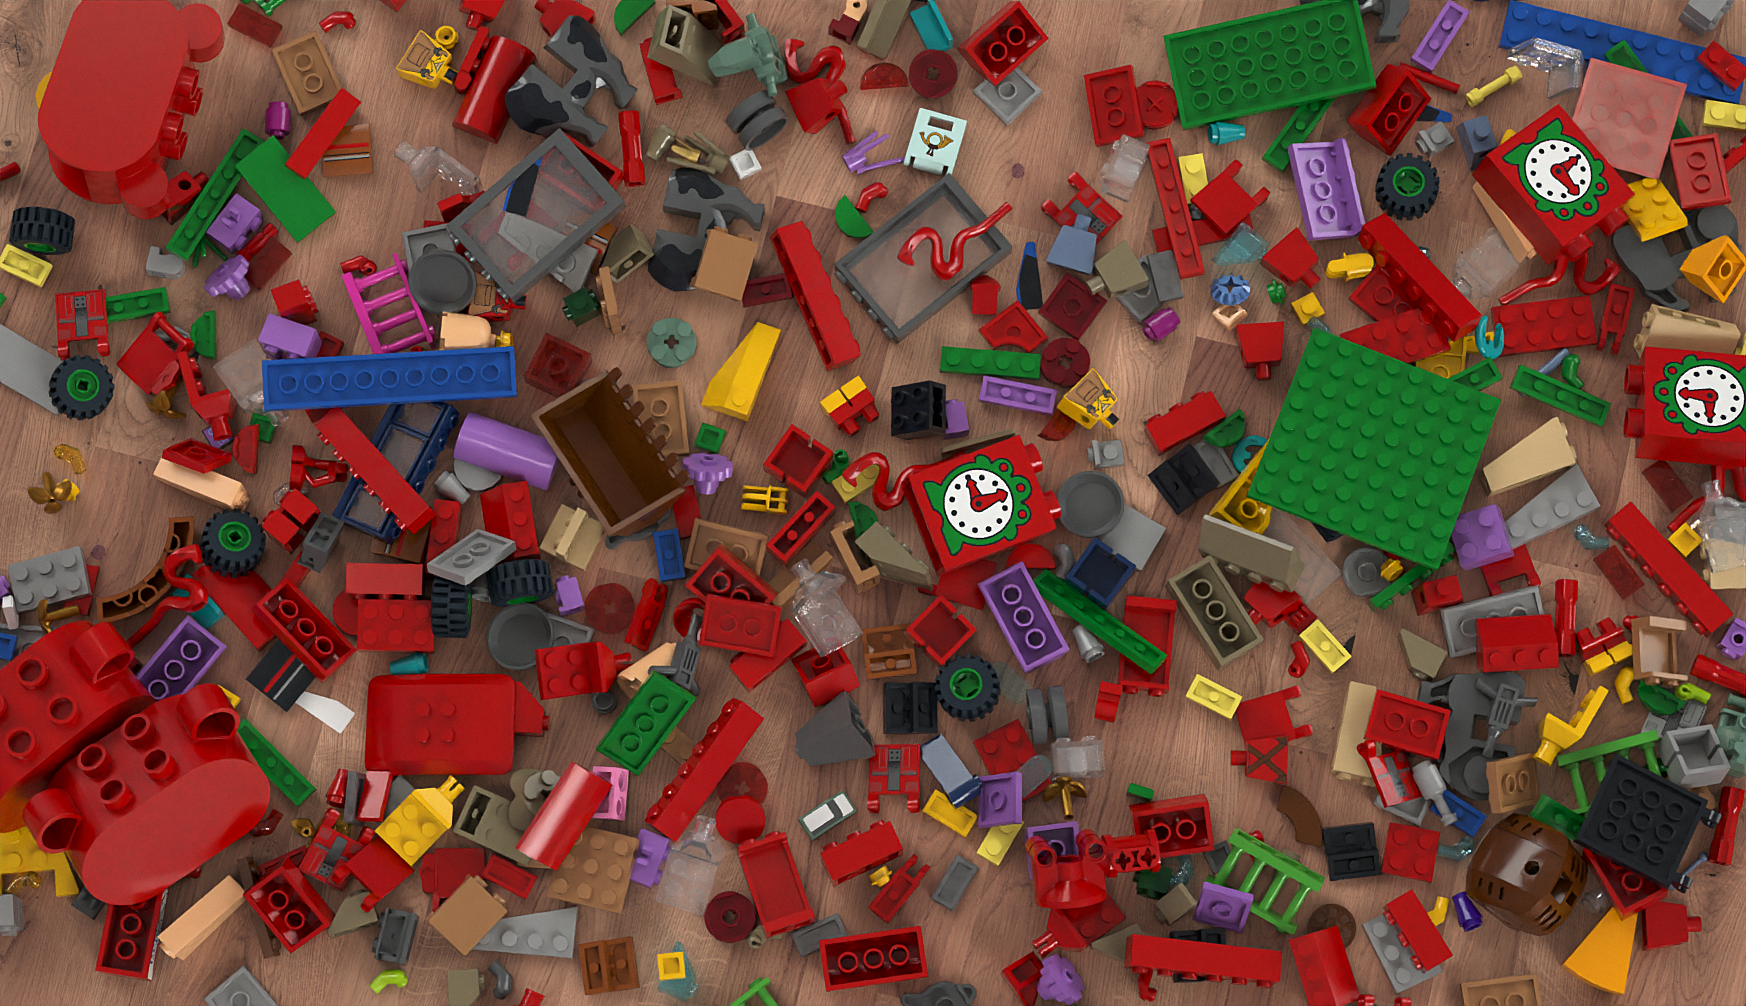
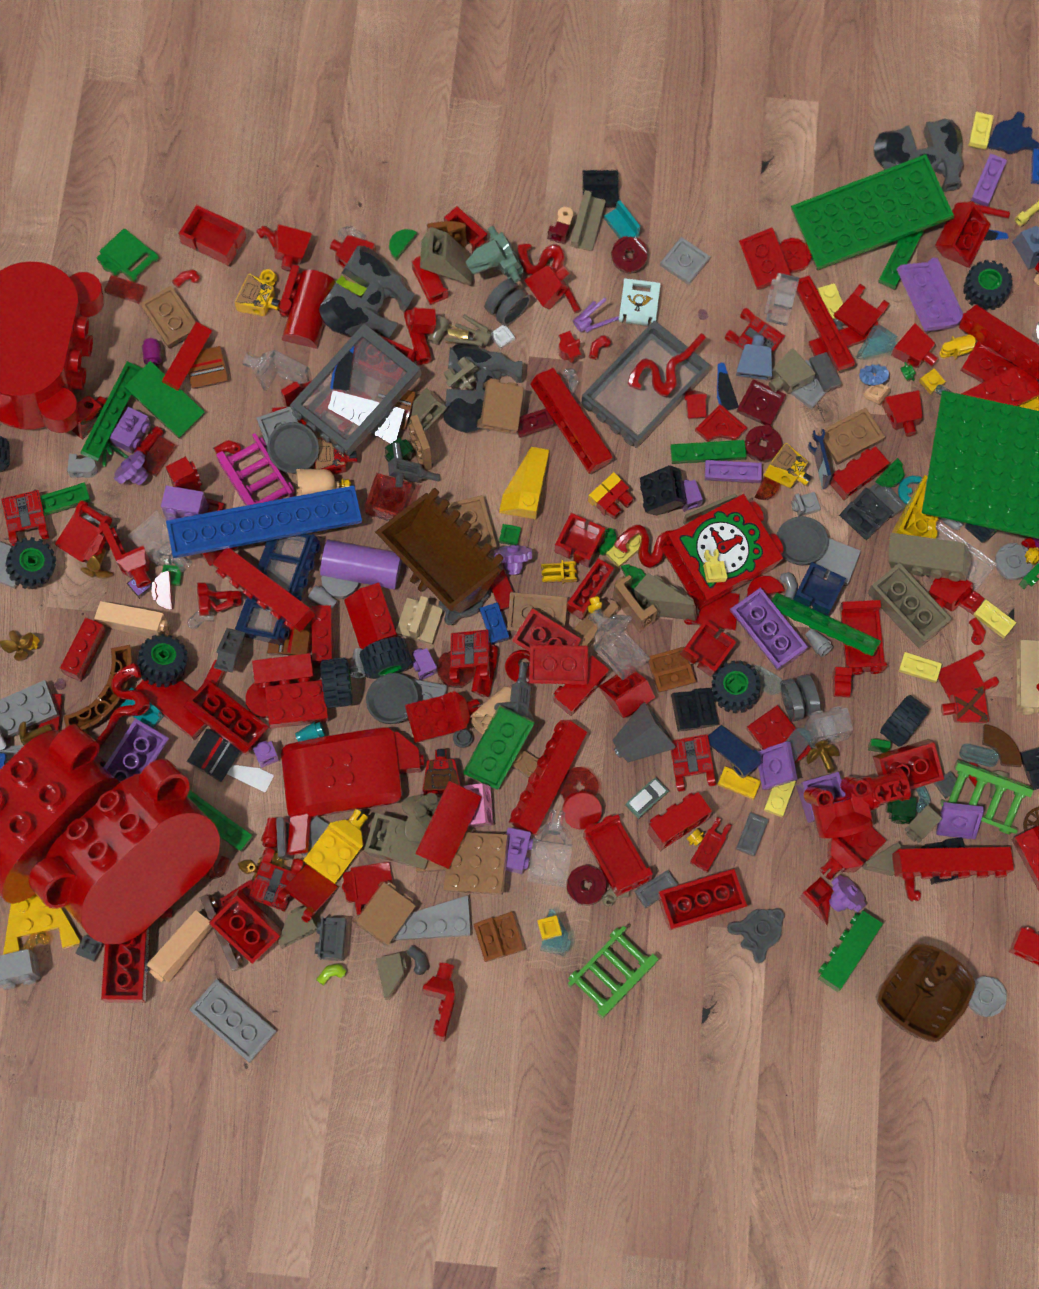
camera: 10 degrees left, 5 degrees down
clear yellow arm [53,444,87,474] -> none
red tile [162,438,232,474] -> none
green tile [190,310,216,360] -> none
red piece [262,488,321,555] -> none
light grey plate [427,529,516,586] -> none
red tile [480,853,538,900] -> none
sand green plate [647,318,697,368] -> none
green tile [835,195,874,239] -> none
clear red plate [860,63,909,90] -> none
red slope [956,1,1049,86] -> none
magenta brick [1142,307,1180,342] -> none
teal cone [1207,121,1245,146] -> none
light grey bracket [1415,121,1454,158] -> none
none -> red brick [60,617,107,682]
none -> medium lavender brick [253,741,279,768]
none -> lime piece [336,275,367,296]
none -> dark grey piece [388,443,440,487]
none -> red brick [407,307,436,334]
none -> torso [423,749,460,795]
none -> dark tan hips [444,357,479,390]
none -> red flag [449,629,490,683]
none -> red piece [558,331,581,363]
none -> clear arm [563,368,580,396]
none -> yellow arm [588,596,602,614]
none -> light yellow plate [703,549,727,583]
none -> dark blue flag [808,429,831,490]
none -> medium nougat plate [817,407,885,465]
none -> black wheel [880,695,929,747]
none -> clear light blue tile [959,744,999,767]

